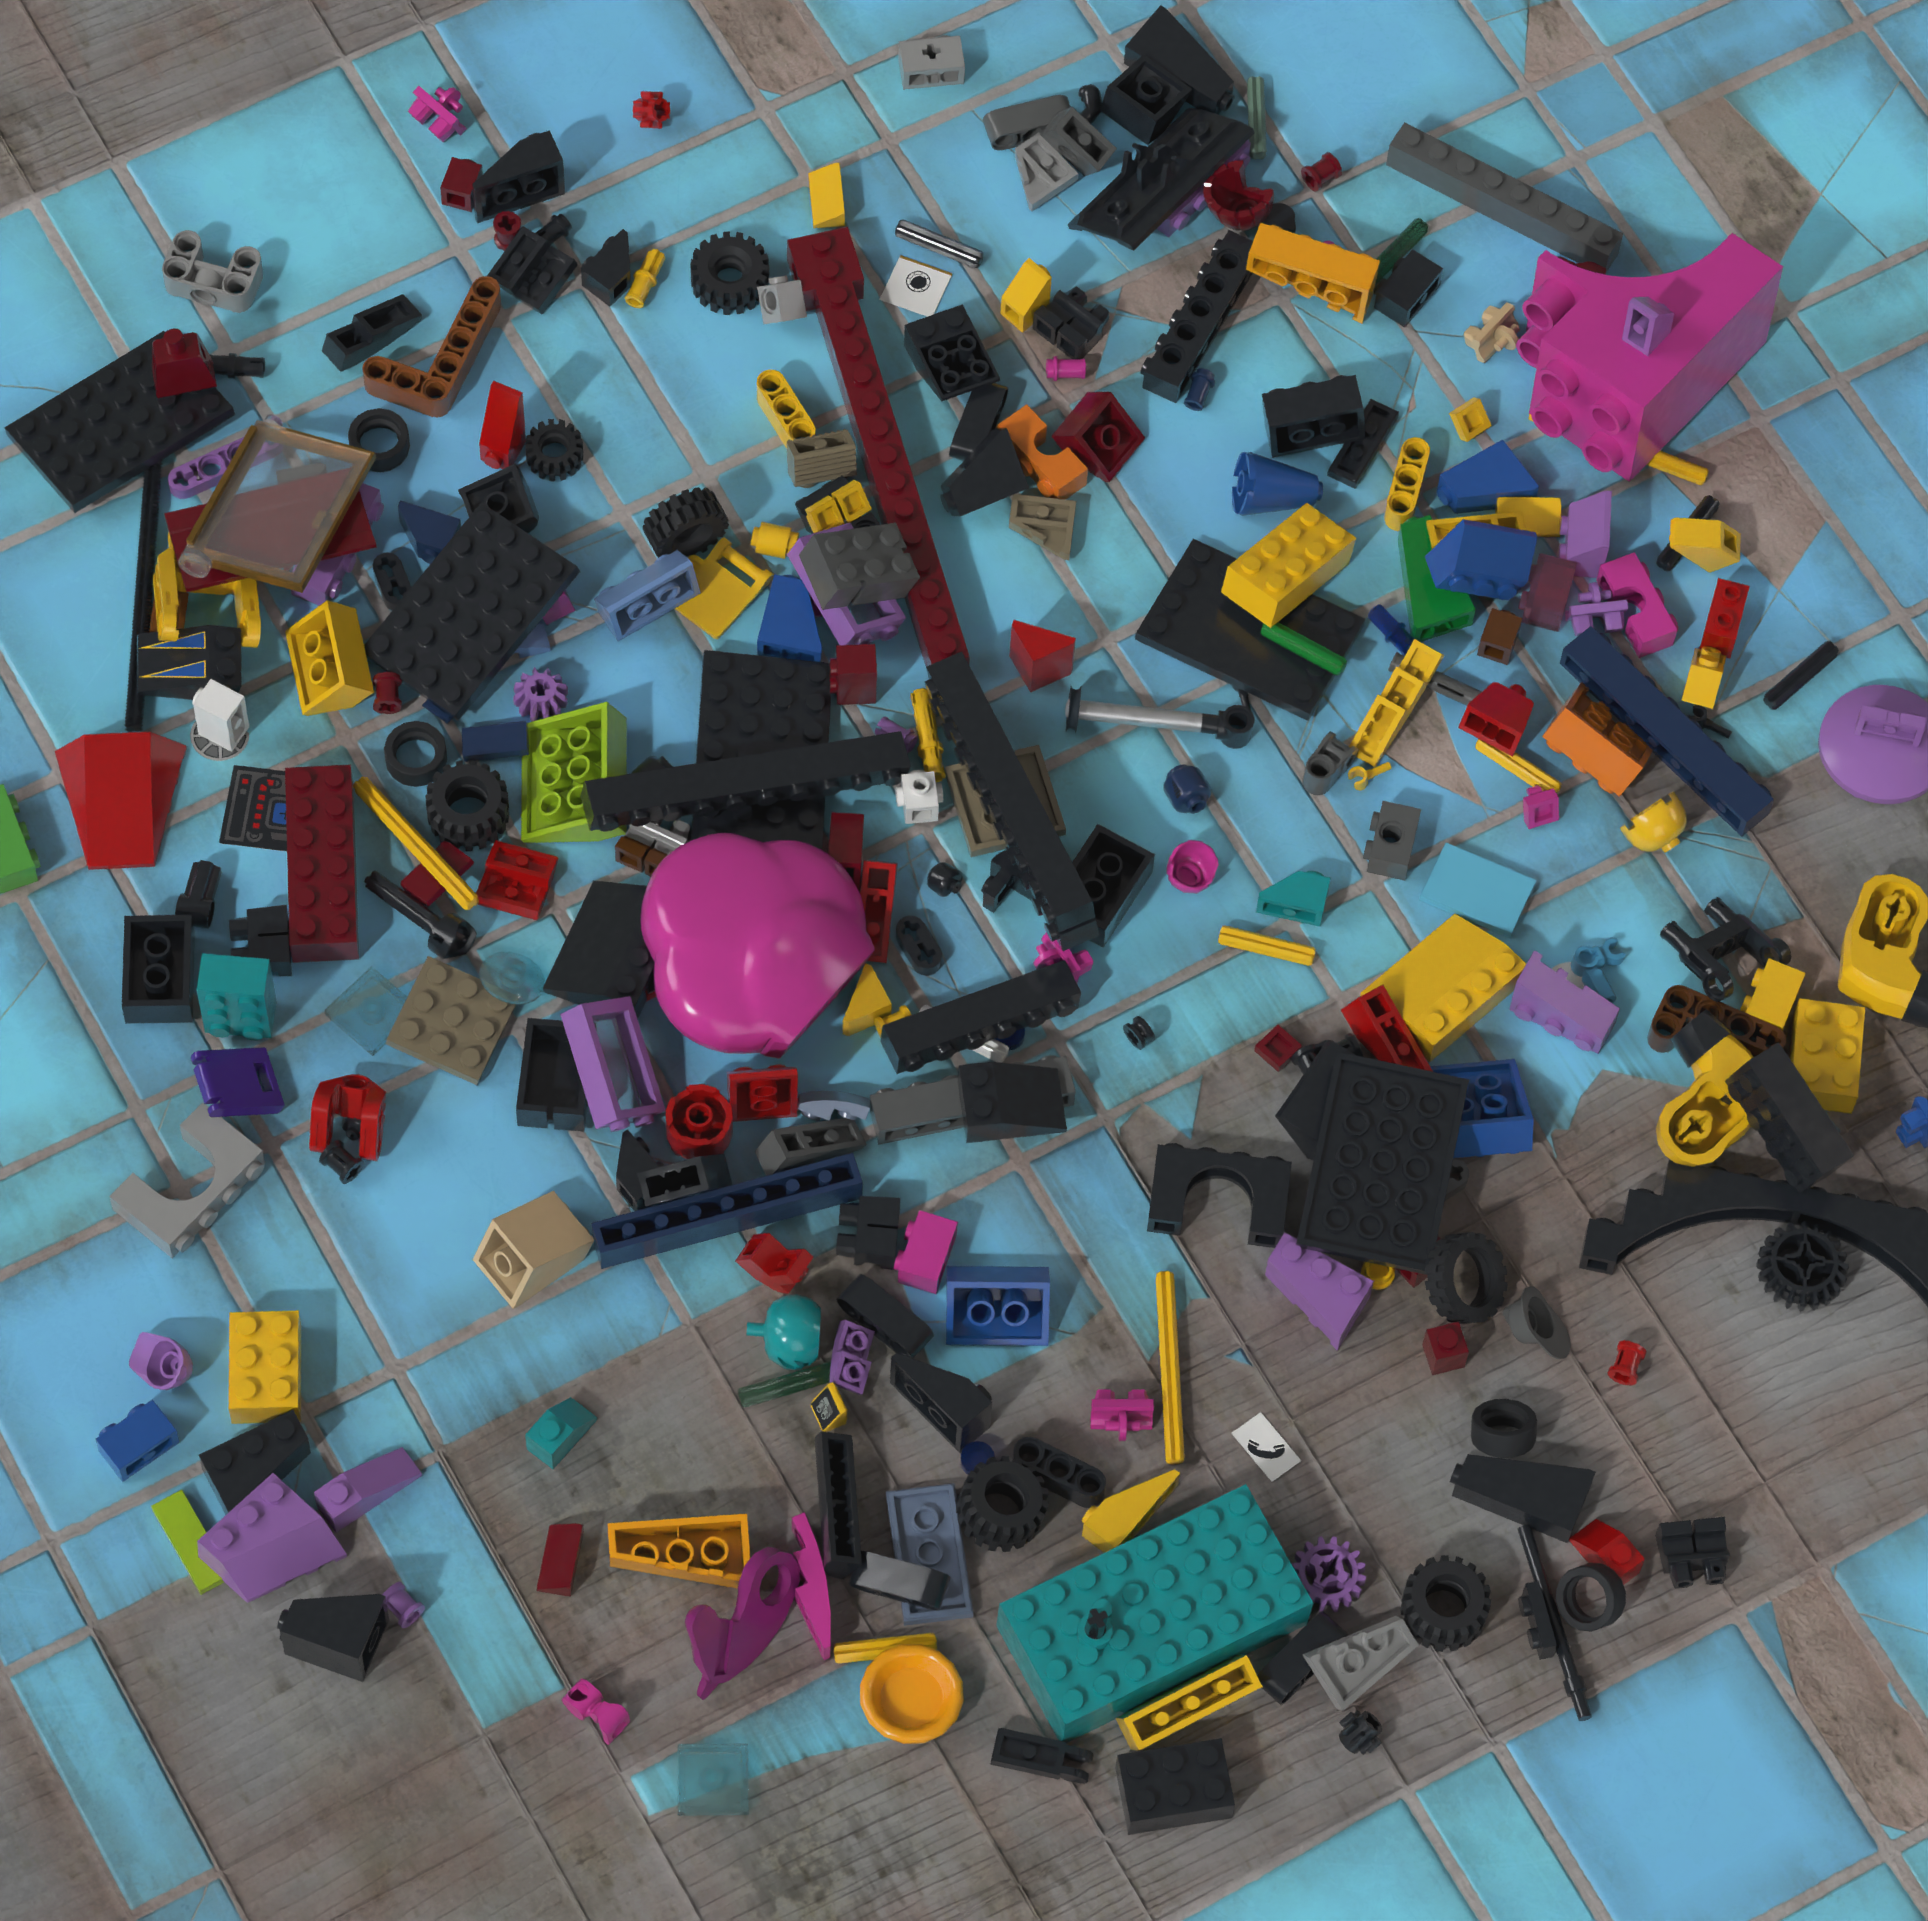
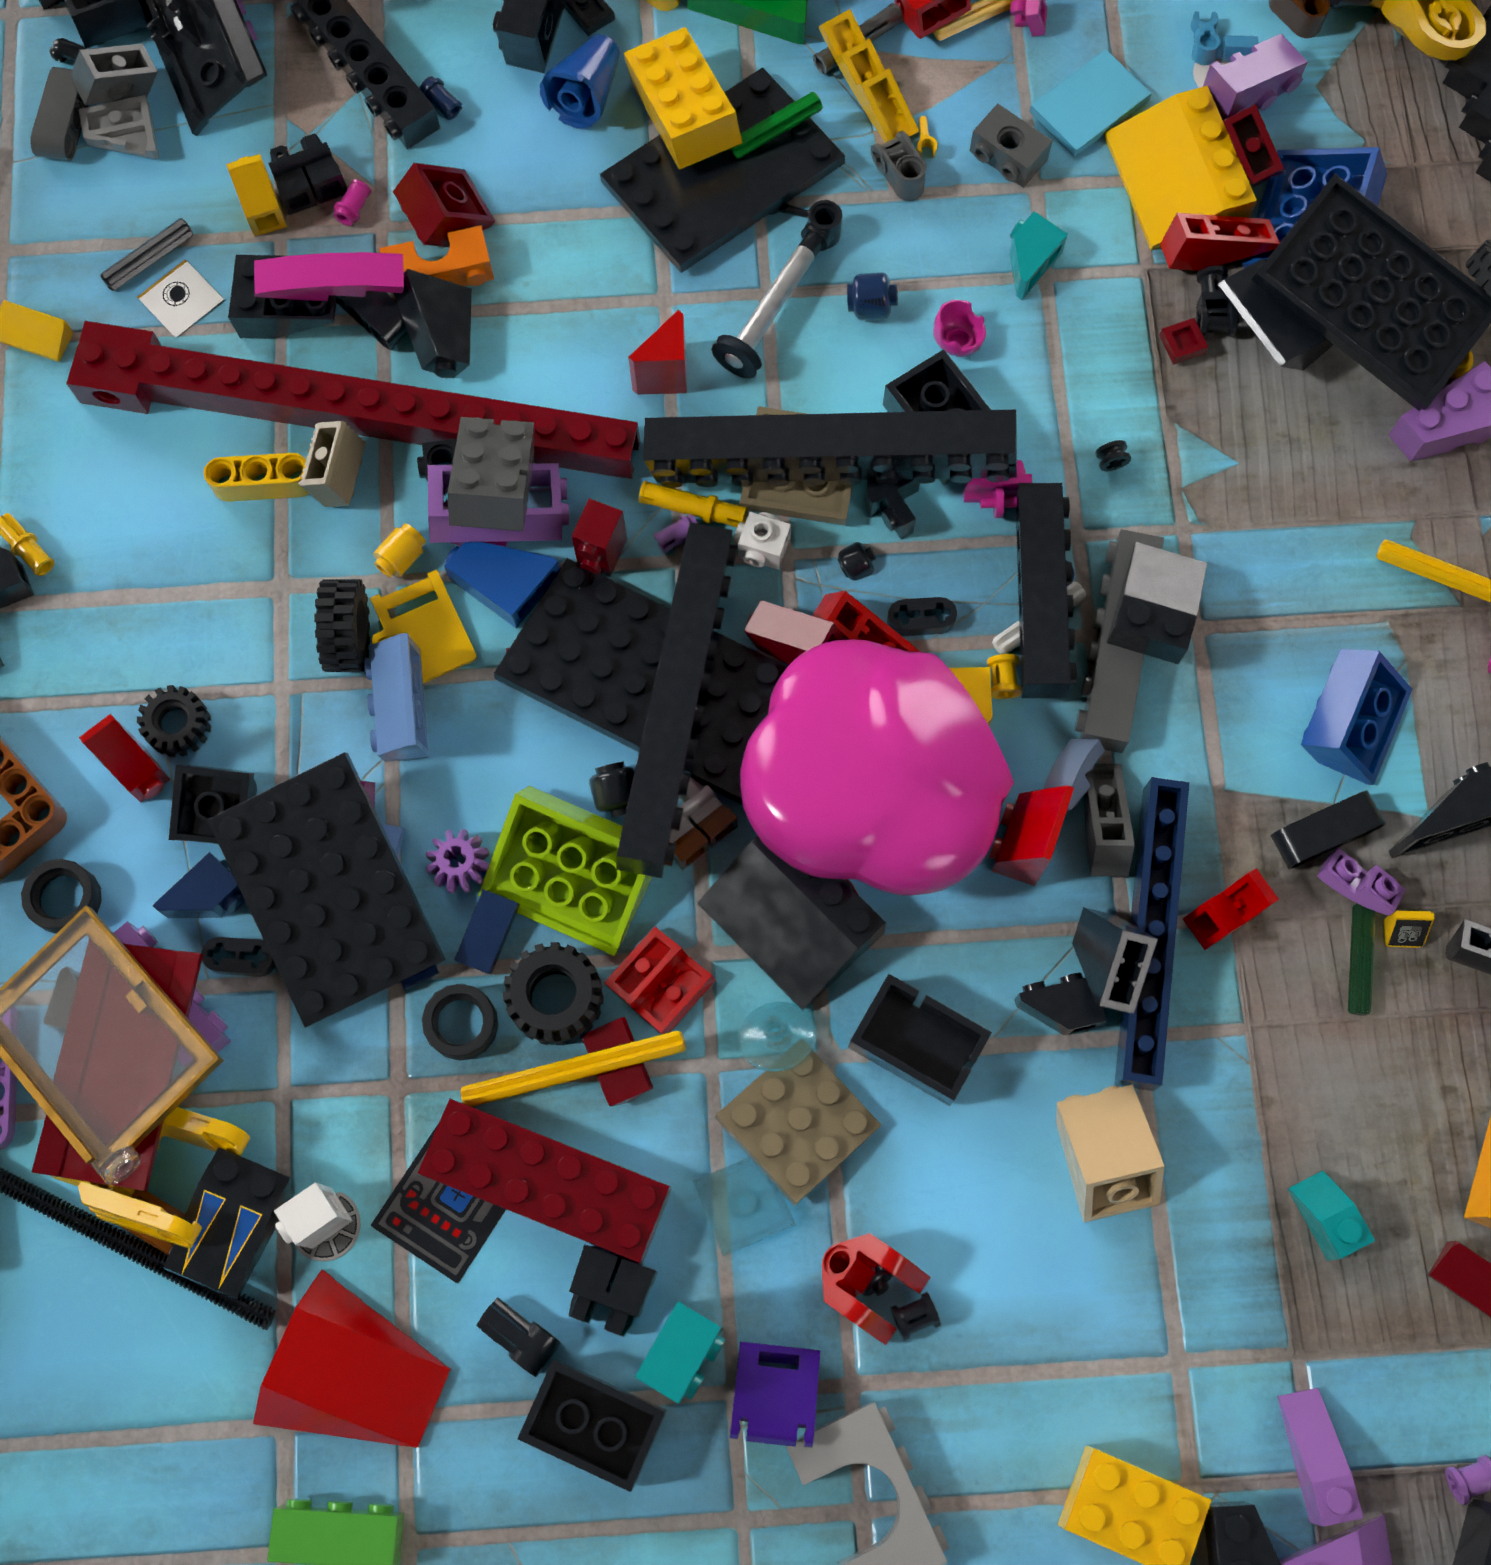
camera: 60 degrees left, 10 degrees up
yellow slope [285,600,374,716] -> none
black piece [364,870,477,959] -> none
dark red bush [373,672,402,714] -> none
medium lavender window [560,996,666,1132] -> none
red brick [666,1084,733,1159] -> none
black tyre [690,231,769,315] -> none
teal piece [746,1294,821,1370] -> none
light grey brick [757,275,807,324] -> none
yellow hips [795,475,872,534] -> none
black hips [836,1196,901,1270] -> none
dark pink brick [894,1210,958,1294] -> none
dark tan wing [1009,494,1076,560] -> none
black arch [1147,1143,1292,1248] -> none
yellow axle [1218,925,1316,966] -> none
clear blue axle [1367,604,1414,656] -> none
none -> dark pink slope [254,252,404,301]
none -> dark red brick [1223,104,1285,188]

